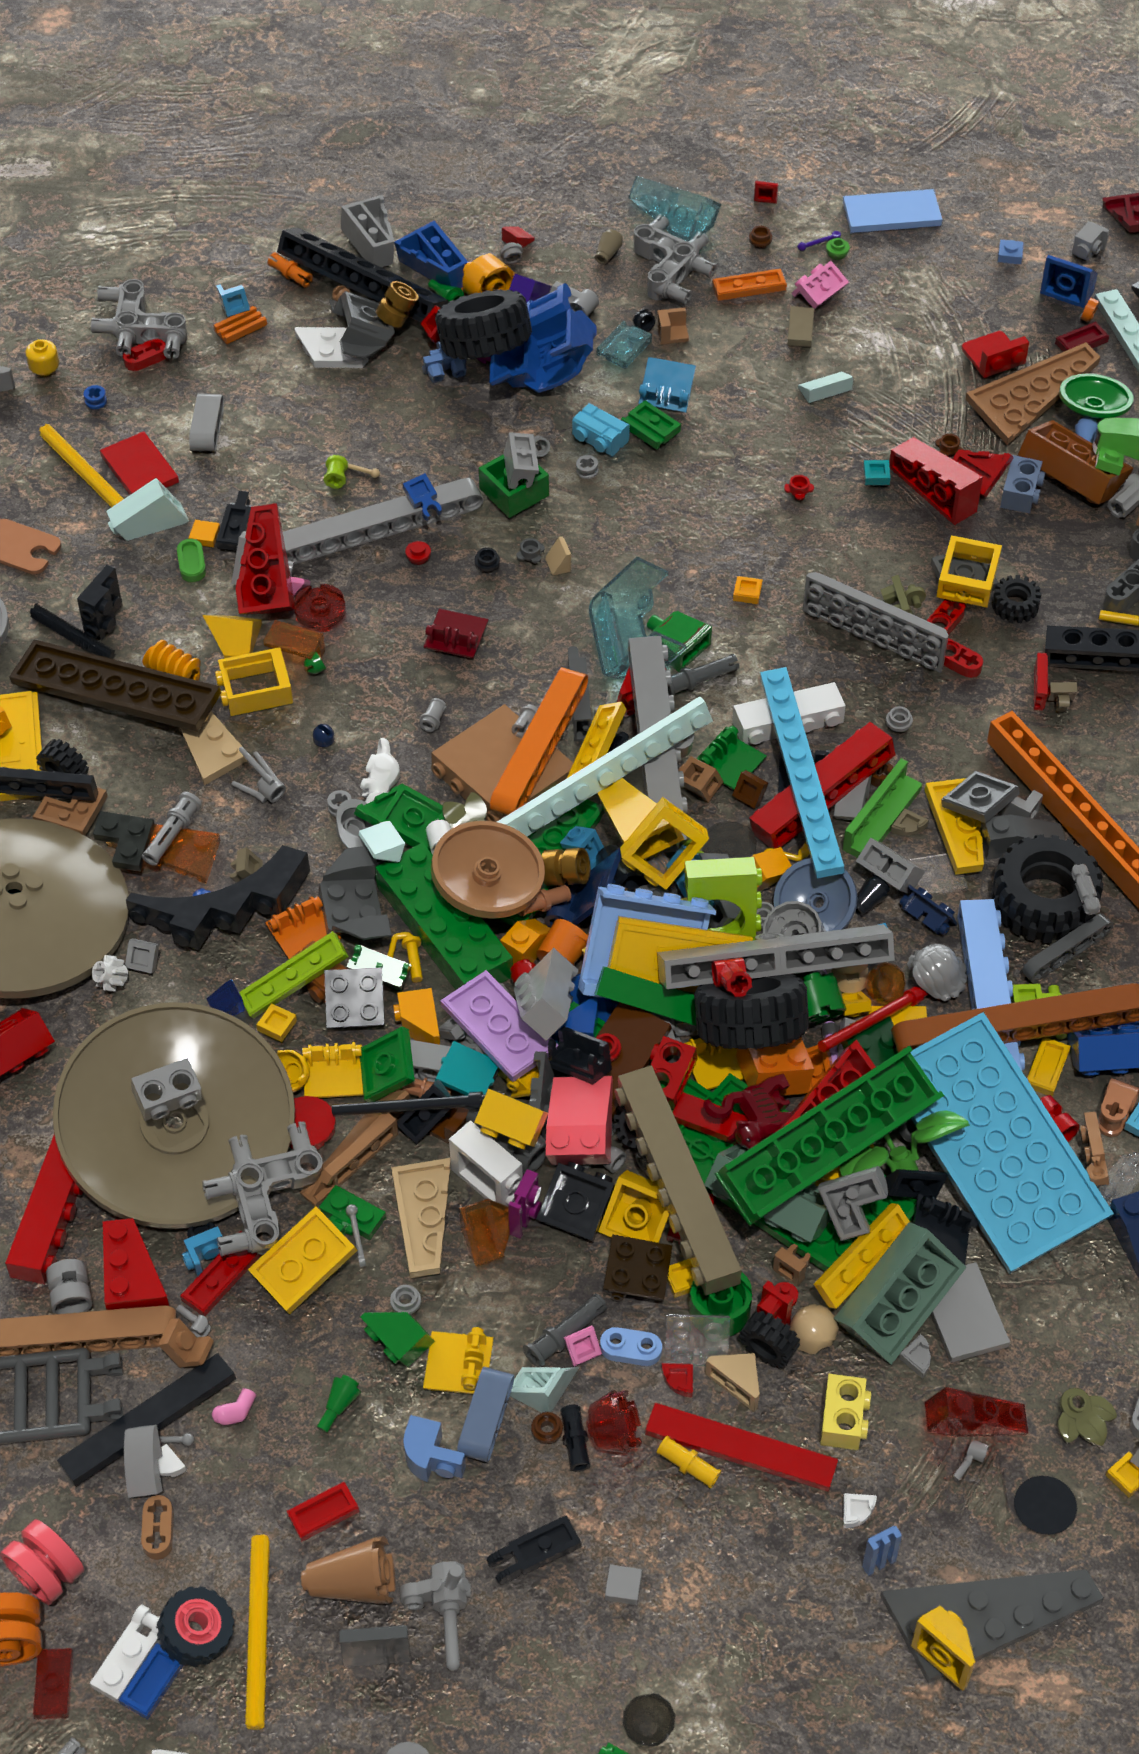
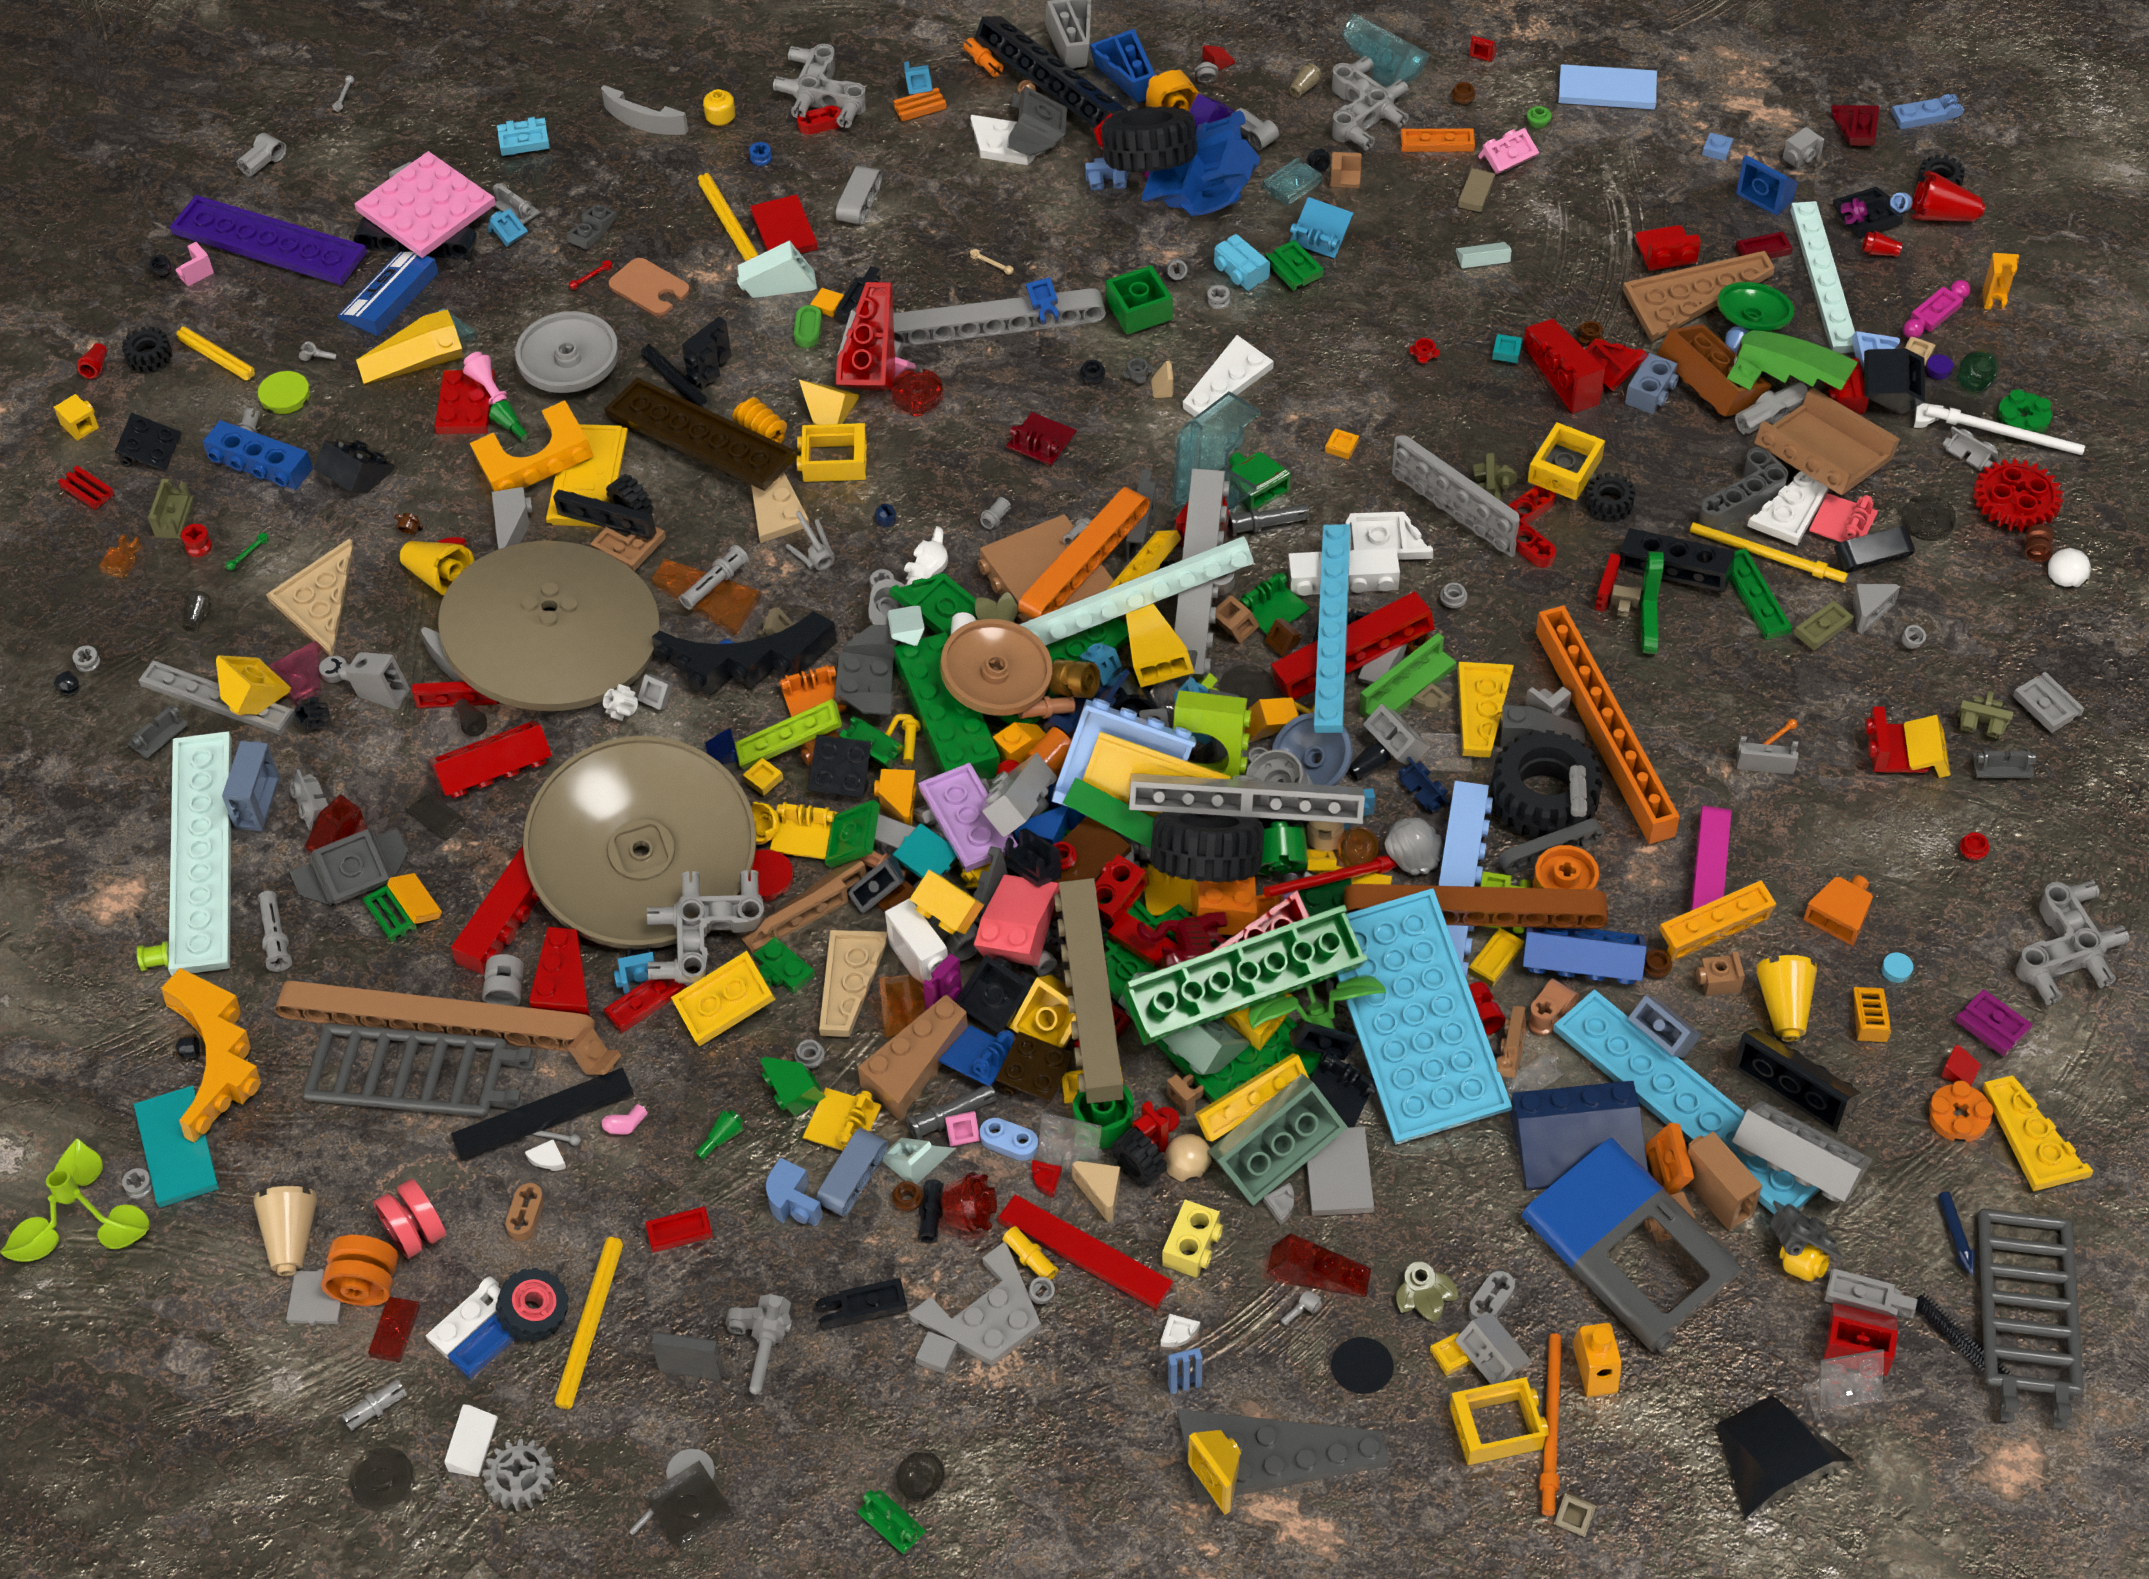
camera: 15 degrees right, 0 degrees up
pearl dark grey plate [93,811,155,871] -> none
light grey slope [124,1425,163,1498] -> none
light grey brick [131,1058,201,1121] -> none
light grey hand [176,1304,211,1337] -> none
clear orange panel [263,620,325,659] -> none
medium nougat cone [301,1536,395,1604] -> none
green hinge [304,651,326,674] -> none
lime bush [324,455,348,489] -> none
black bar [332,1091,506,1116] -> none
light grey hinge [346,1204,366,1267] -> none
pearl gold wheel [376,281,418,328] -> none
red plate [405,541,431,565] -> none
green cone [428,279,464,302] -> none
light grey hinge [503,432,539,489] -> none
yellow window [620,797,709,890] -> none
red piece [712,958,752,997] -> none
dark purple hinge [797,231,841,251] -> none
light grey brick [818,1166,888,1241] -> none
dark grey tile [941,771,1020,823] -> none
orange tile [1081,297,1099,323] -> none
none -> medium nougat wedge [858,995,968,1122]
none -> light grey wing [909,1242,1041,1366]
none -> blue hinge [938,1025,1014,1087]
none -> light grey hinge [1028,1277,1055,1305]
none -> white wing [1183,335,1274,422]
none -> white wing [1345,512,1433,560]
none -> orange wheel [1532,845,1599,890]
none -> green beam [1640,551,1664,654]

